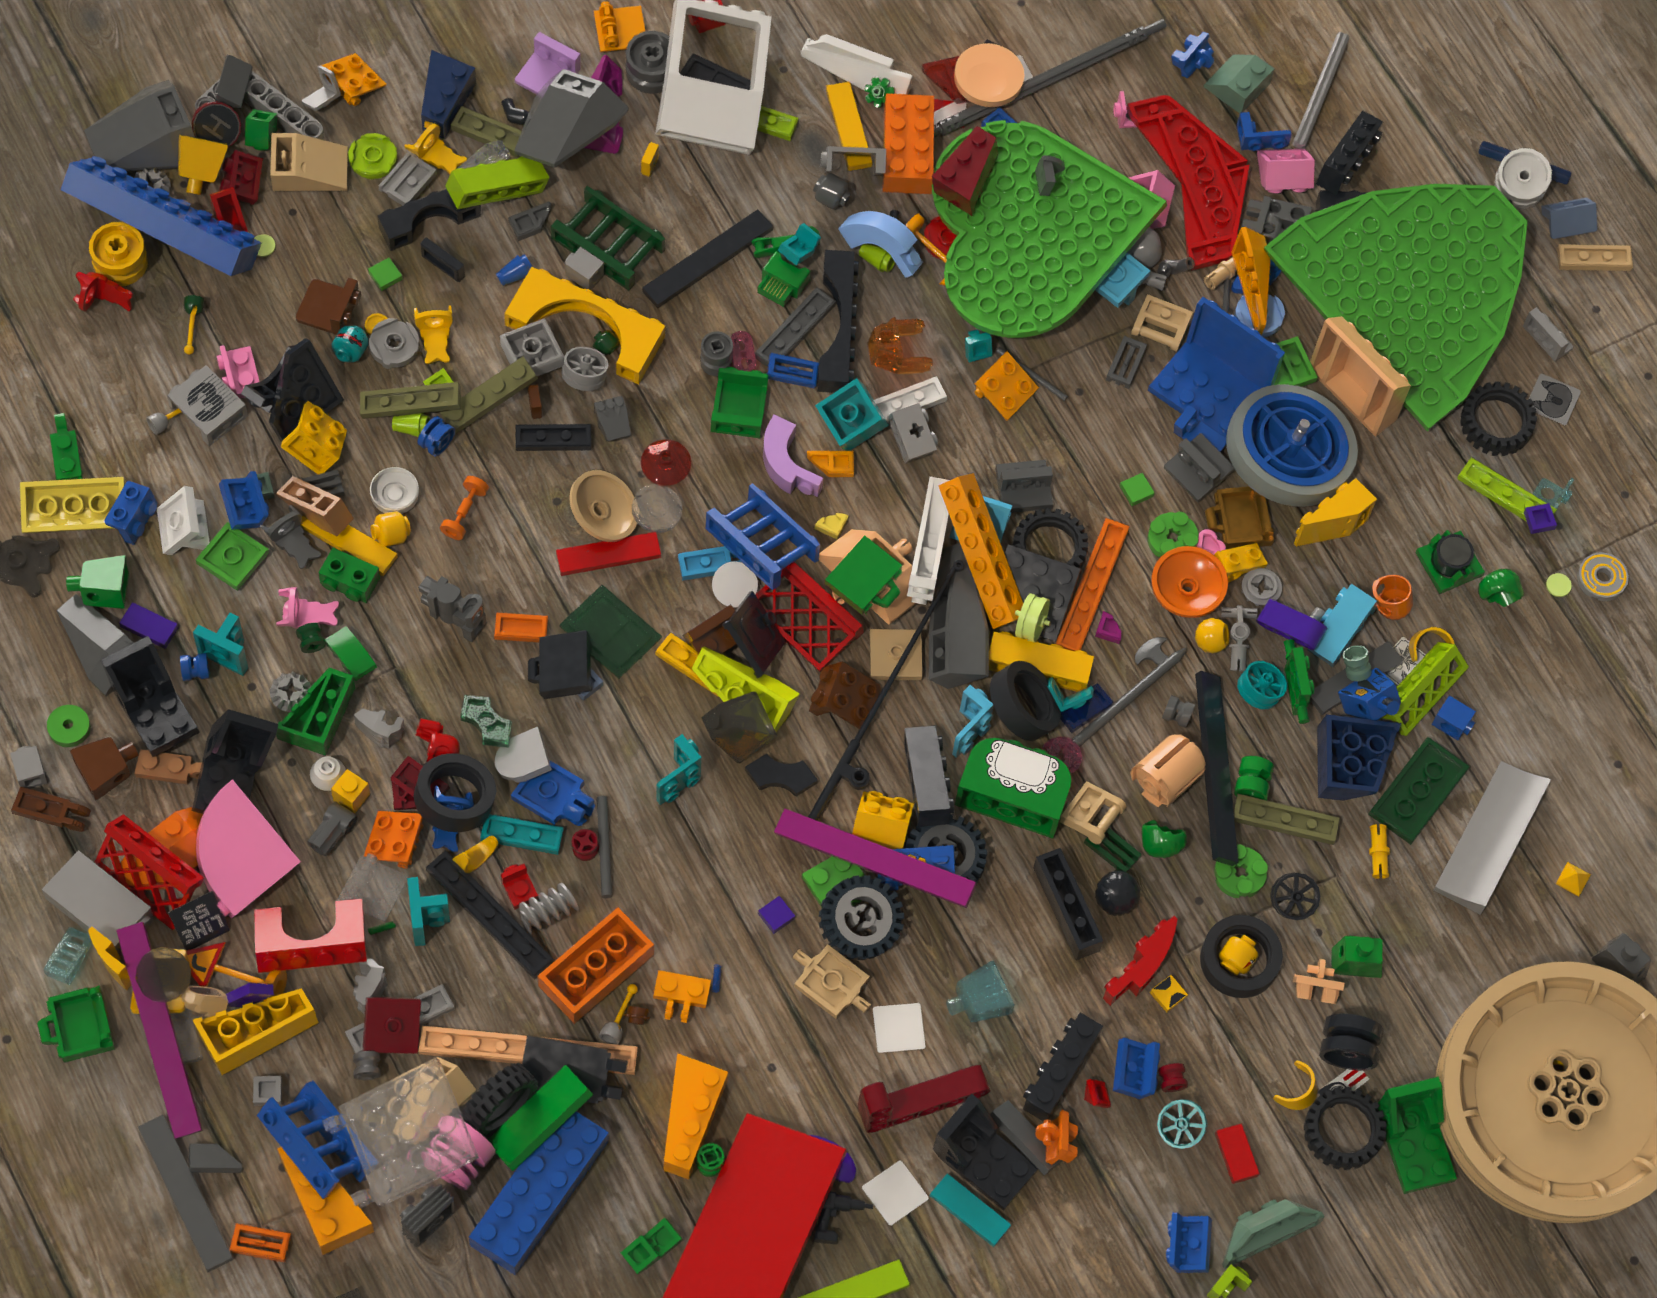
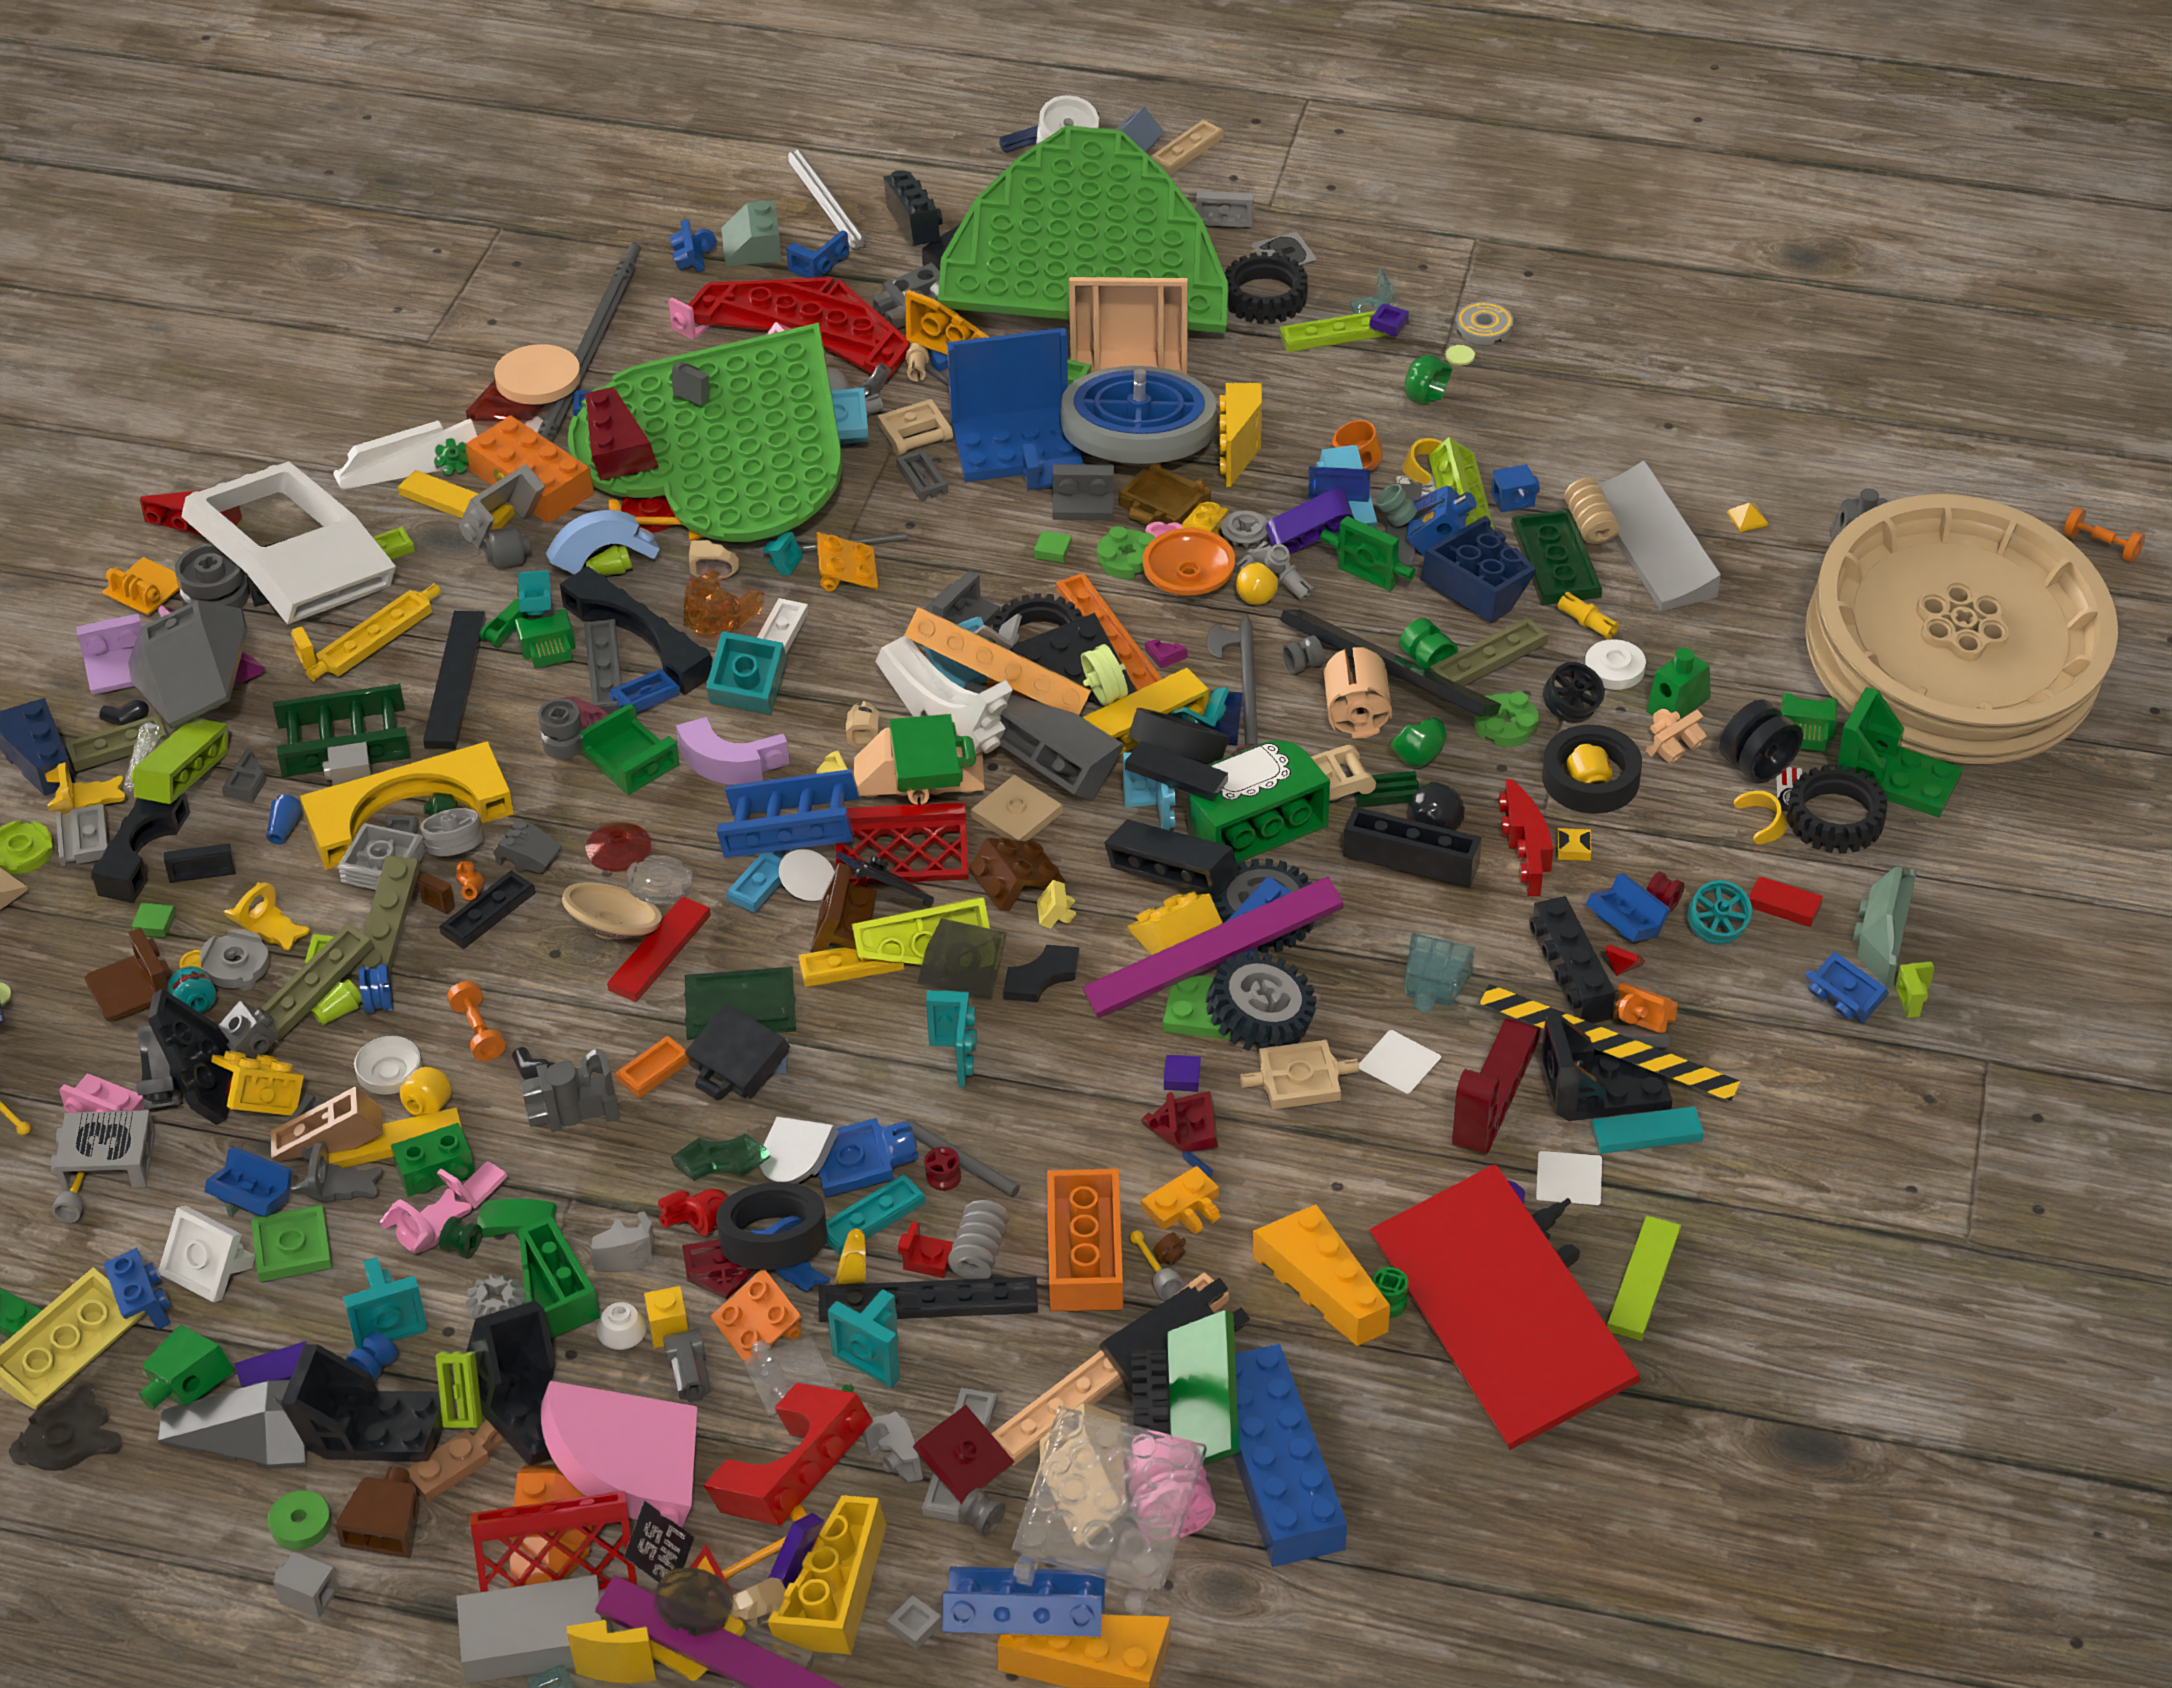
camera: 40 degrees left, 20 degrees down
reddish brown hinge [11,787,91,832] -> none
dark grey brick [400,1185,455,1247] -> none
green slope [621,1218,684,1274] -> none
light orange tile [807,451,854,477] -> none
black piece [808,560,964,821] -> none
light grey brick [887,403,938,464] -> none
teal wheel [1237,661,1287,709] -> none
bright pink slope [1257,148,1315,193] -> none
piece [1415,530,1485,594] -> none
none -> dark grey brick [218,1000,280,1059]
none -> yellow plate [306,583,441,682]
none -> dark grey tile [385,816,419,834]
none -> lime tile [435,1352,483,1428]
none -> bright pink bracket [437,1161,508,1209]
none -> orange arm [456,861,484,900]
none -> black arm [512,1047,555,1080]
none -> tan rock [689,540,740,580]
none -> tan rock [846,701,880,748]
none -> light grey bracket [974,613,1022,650]
none -> light yellow tile [1037,880,1076,929]
none -> black tile [1125,741,1228,801]
none -> dark red slope [1141,1091,1218,1151]
none -> clear blue tile [1308,466,1370,502]
none -> sticker [1480,984,1740,1101]
none -> tan piece [1564,477,1620,544]
none -> white piece [1585,639,1646,690]
none -> green piece [1781,693,1838,751]

